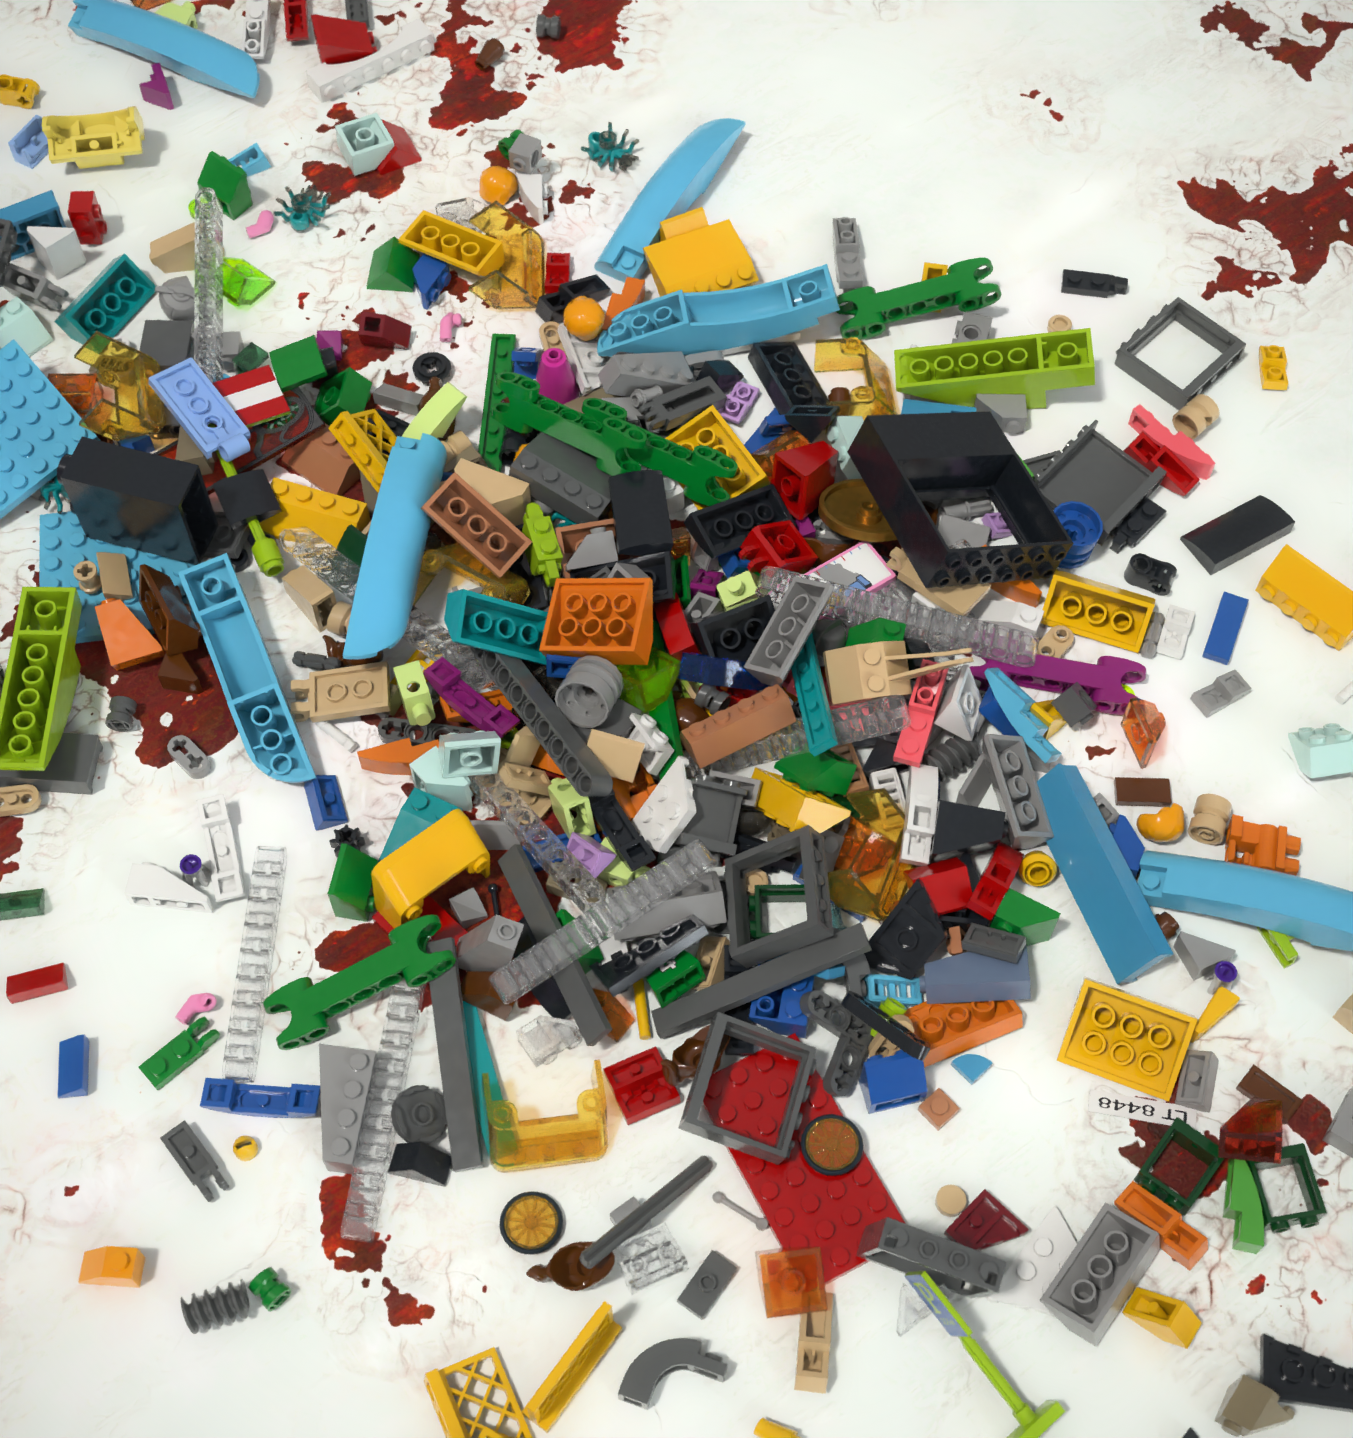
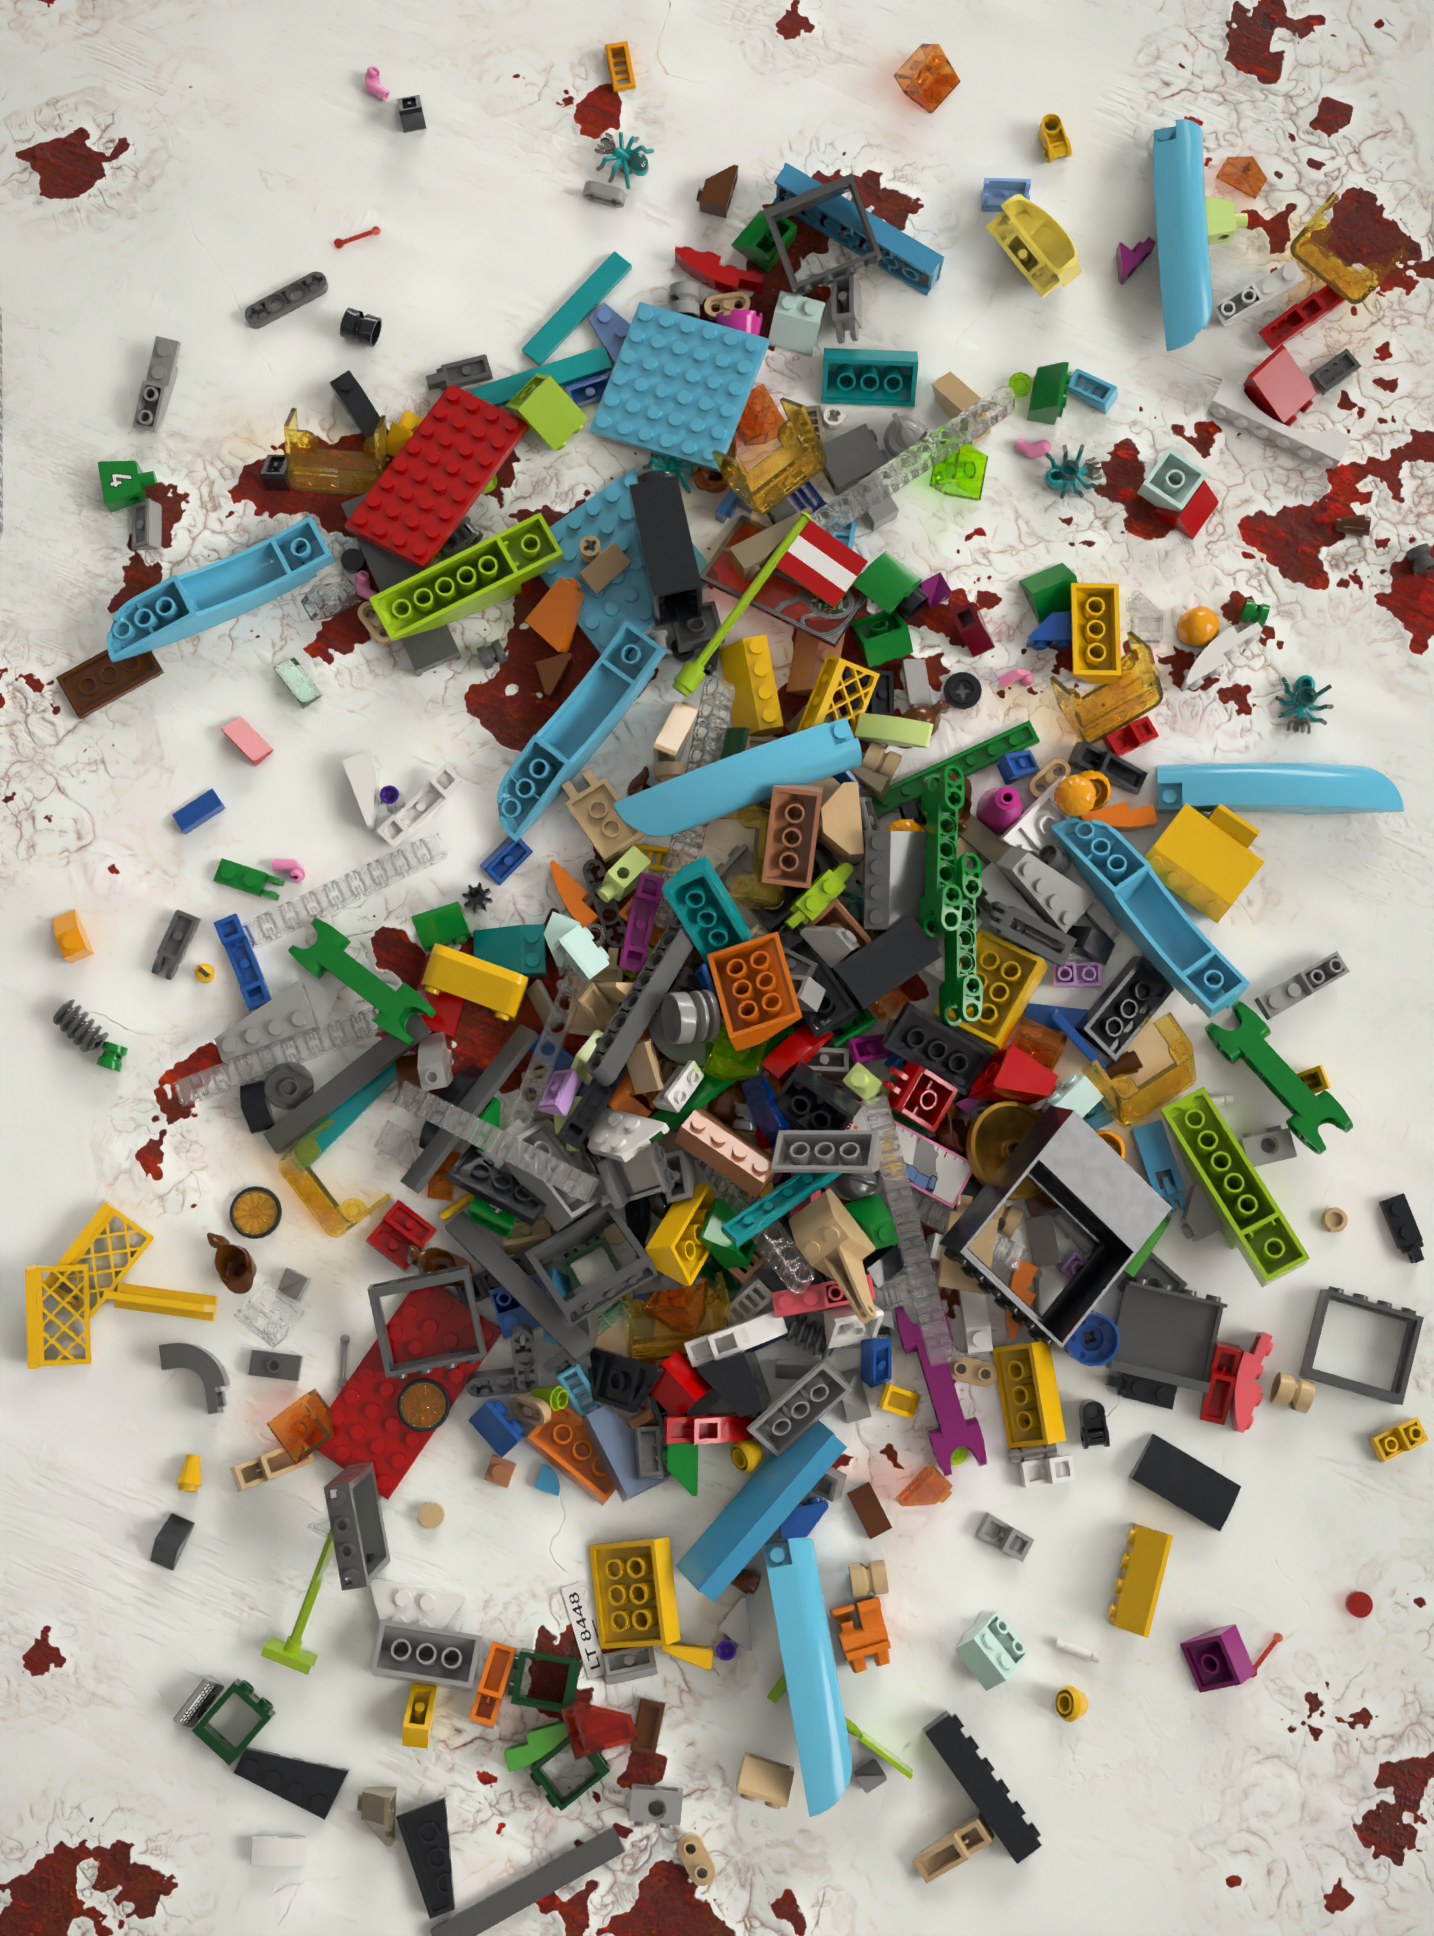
camera: 60 degrees right, 20 degrees up
white slope [27,226,86,280] -> none
red brick [68,191,107,245] -> none
reddish brown slope [139,564,201,656] -> none
light blue hinge [148,357,251,462] -> none
light grey beam [167,735,211,779] -> none
black slope [212,469,282,529] -> none
clear green panel [232,342,269,375] -> none
dark grey axle [292,651,342,671] -> none
white wheel [316,721,357,752] -> none
light grey slope [449,888,488,929] -> none
black hinge [488,883,500,916] -> none
light grey brick [508,133,542,175] -> none
dark grey axle [579,1155,713,1269] -> none
light grey pin [630,386,663,408] -> none
black slope [785,405,840,443] -> none
black beam [841,991,931,1061] -> none
dark red wing [944,1189,1029,1251] -> none
medium azure slope [984,668,1062,764] -> none
dark grey brick [1051,682,1097,727] -> none
light orange hair [1136,803,1184,843] -> none
blue tile [1202,591,1249,665] -> none

